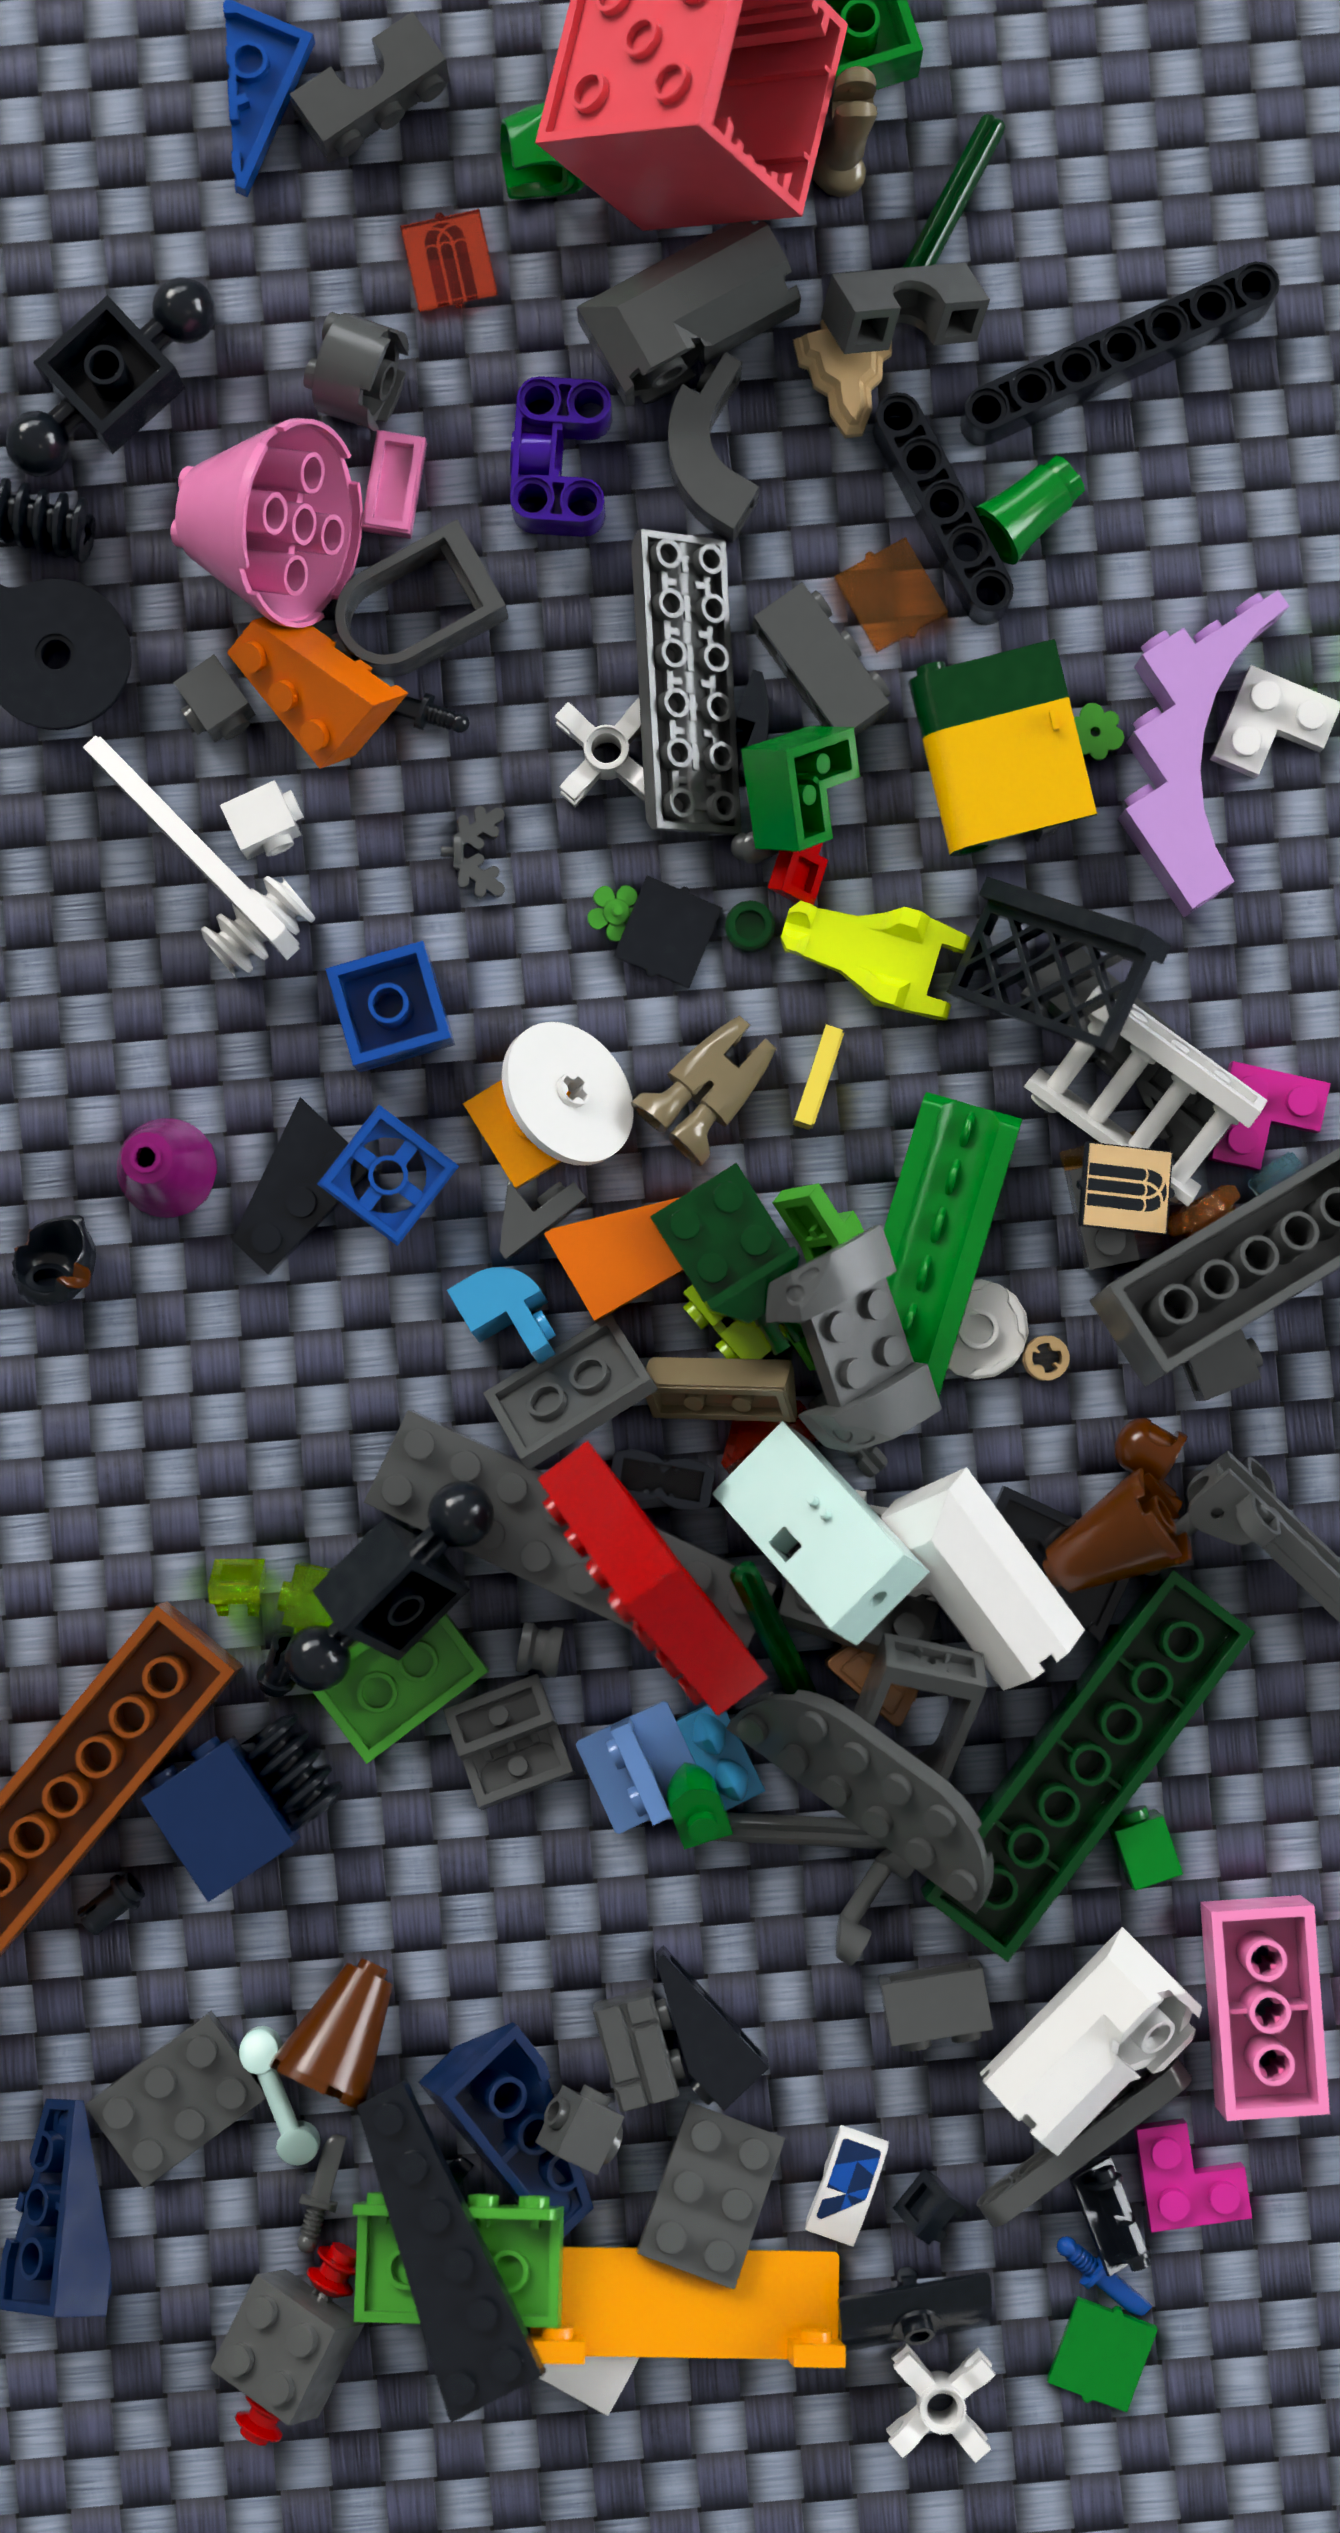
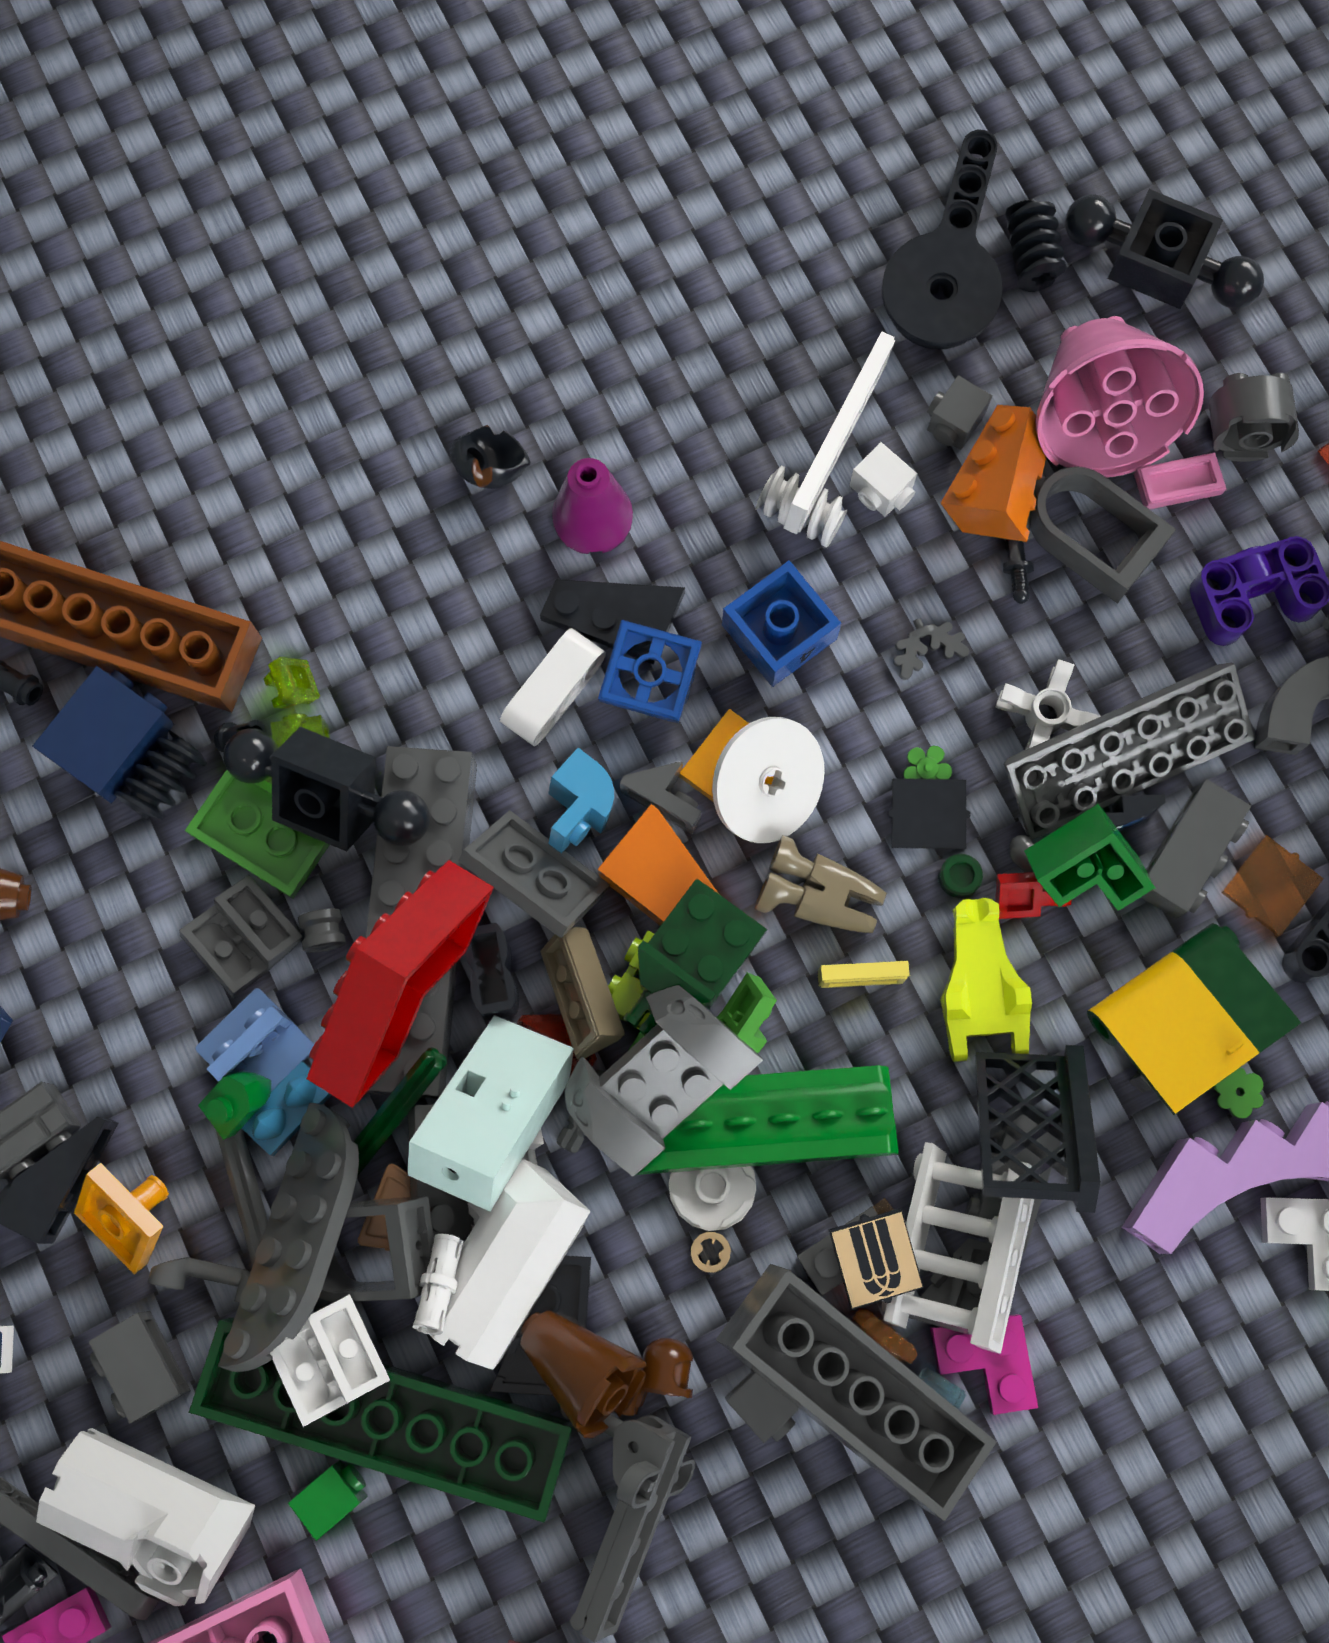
camera: 70 degrees right, 10 degrees down
none -> light orange tile [74,1163,169,1275]
none -> white slope [270,1295,390,1427]
none -> white pin [413,1234,464,1335]
none -> white beam [500,628,606,747]

